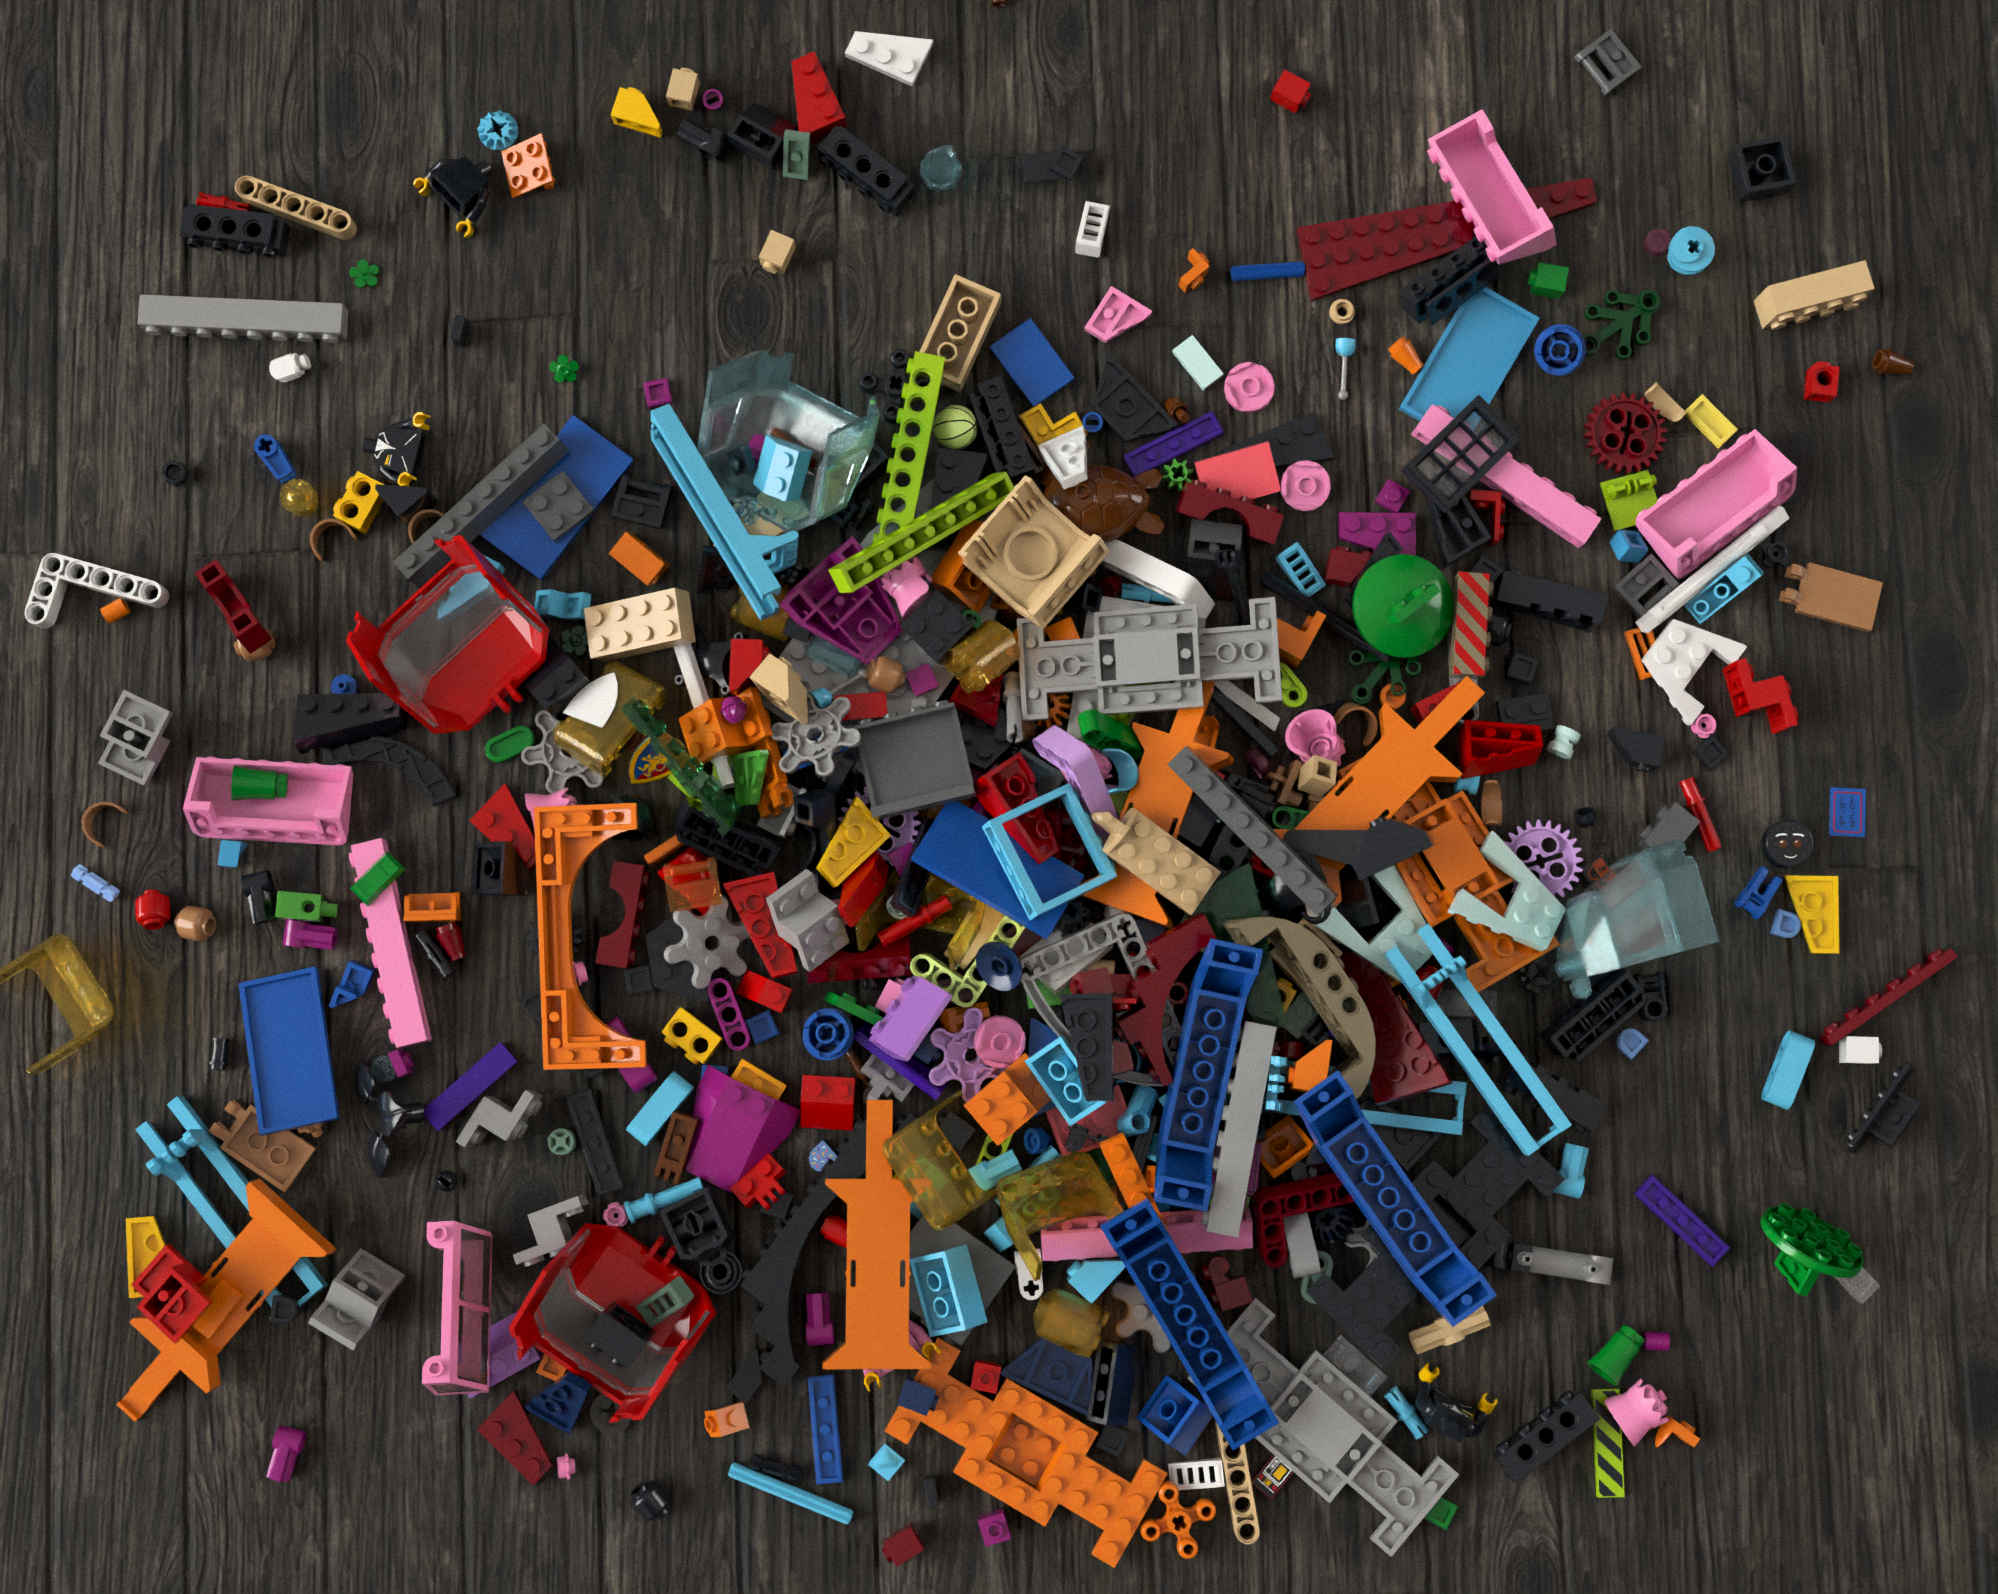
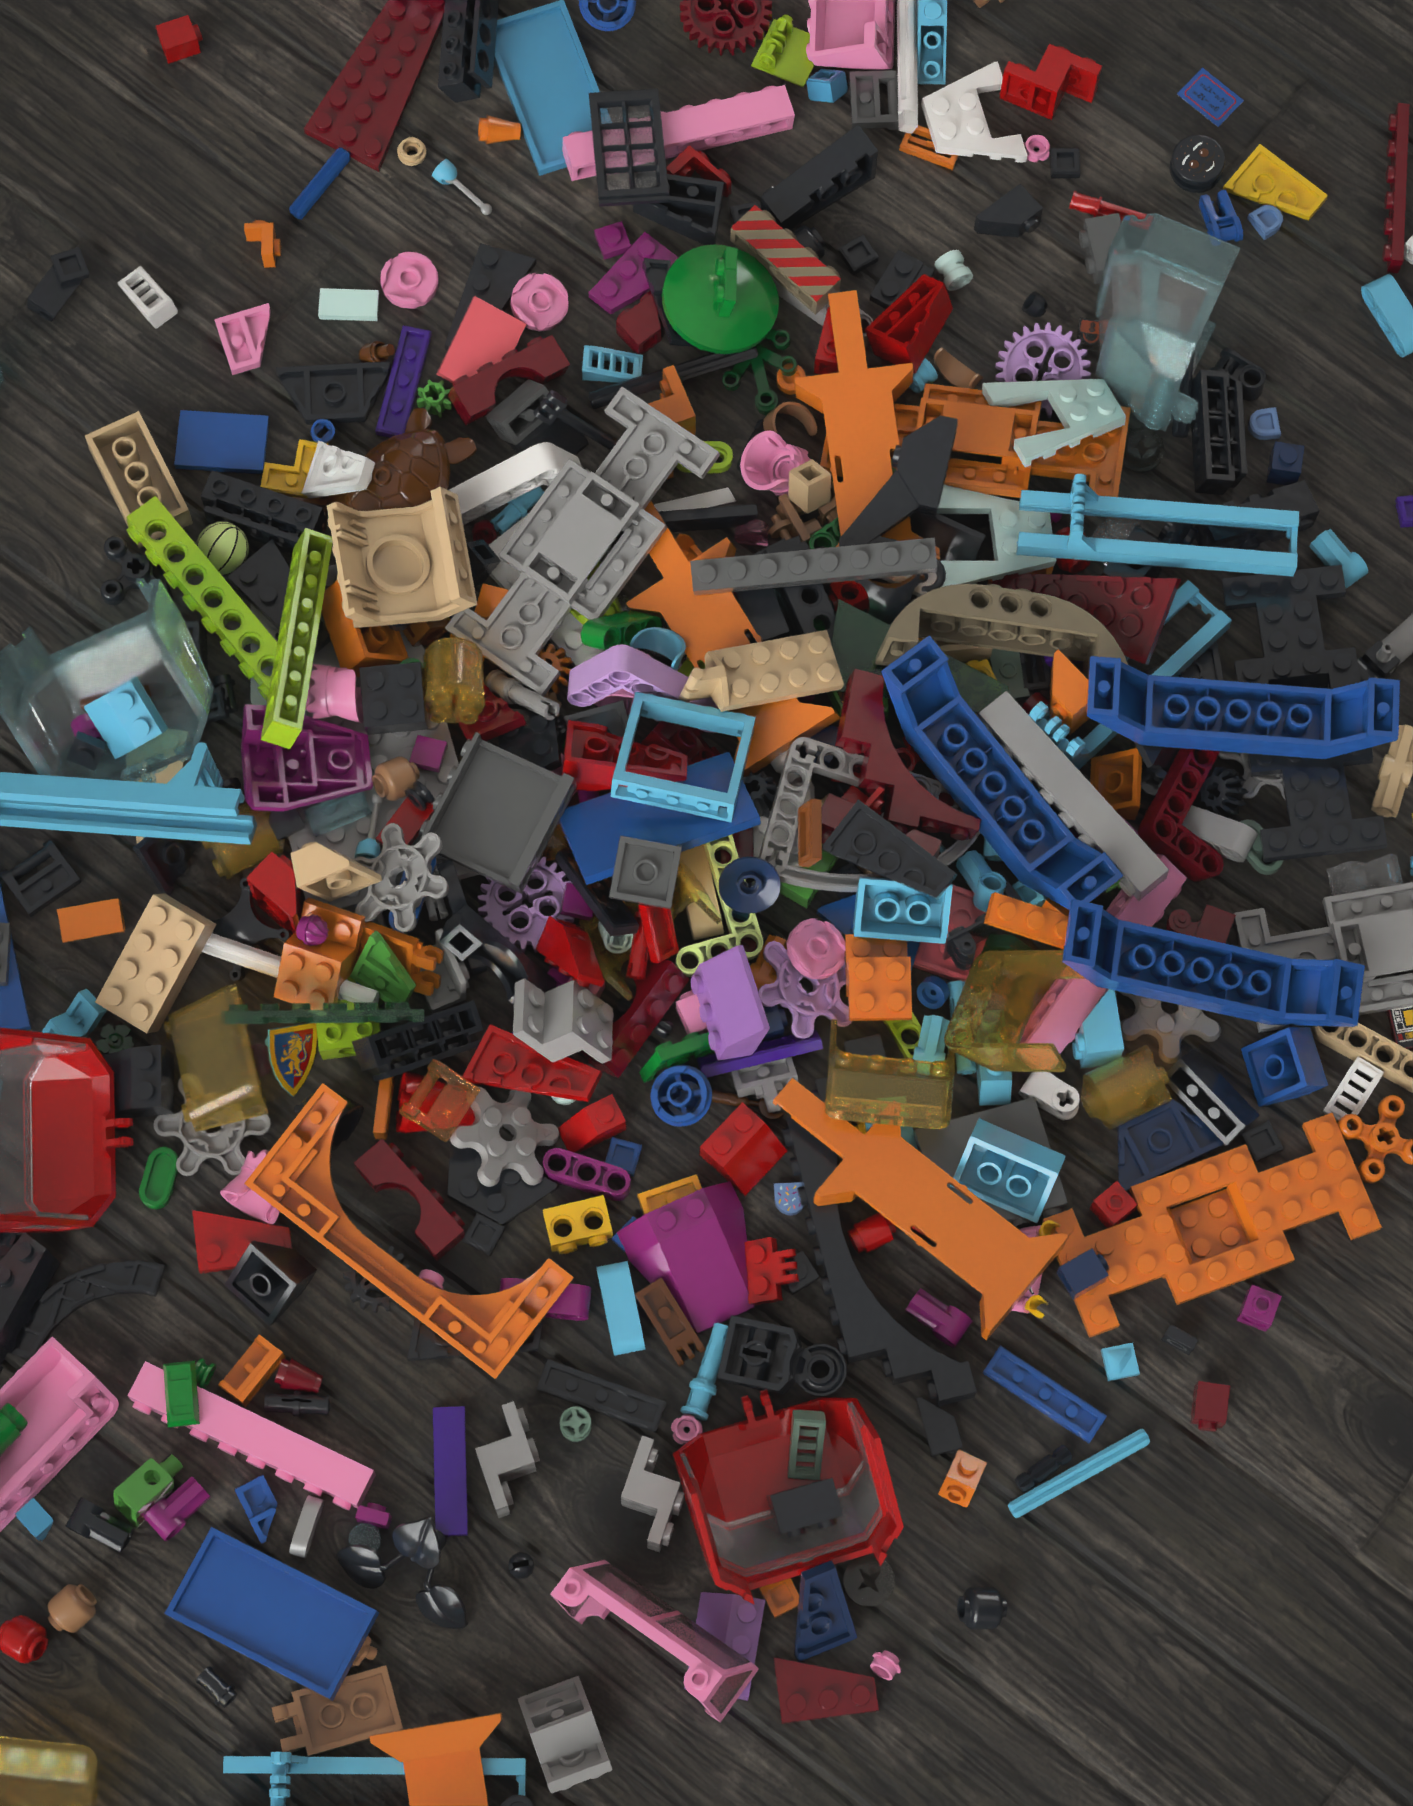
camera: 50 degrees left, 10 degrees down
white sticker [563,672,618,728] -> none
yellow wing [817,796,891,888] -> none
none -> green bush [196,1358,216,1389]
none -> light grey beam [289,1495,324,1558]
none -> black bush [405,780,435,811]
none -> dark grey plate [609,836,682,909]
none -> red tile [639,904,679,963]
none -> dark orange tile [798,798,822,868]
none -> dark blue brick [1266,441,1304,485]

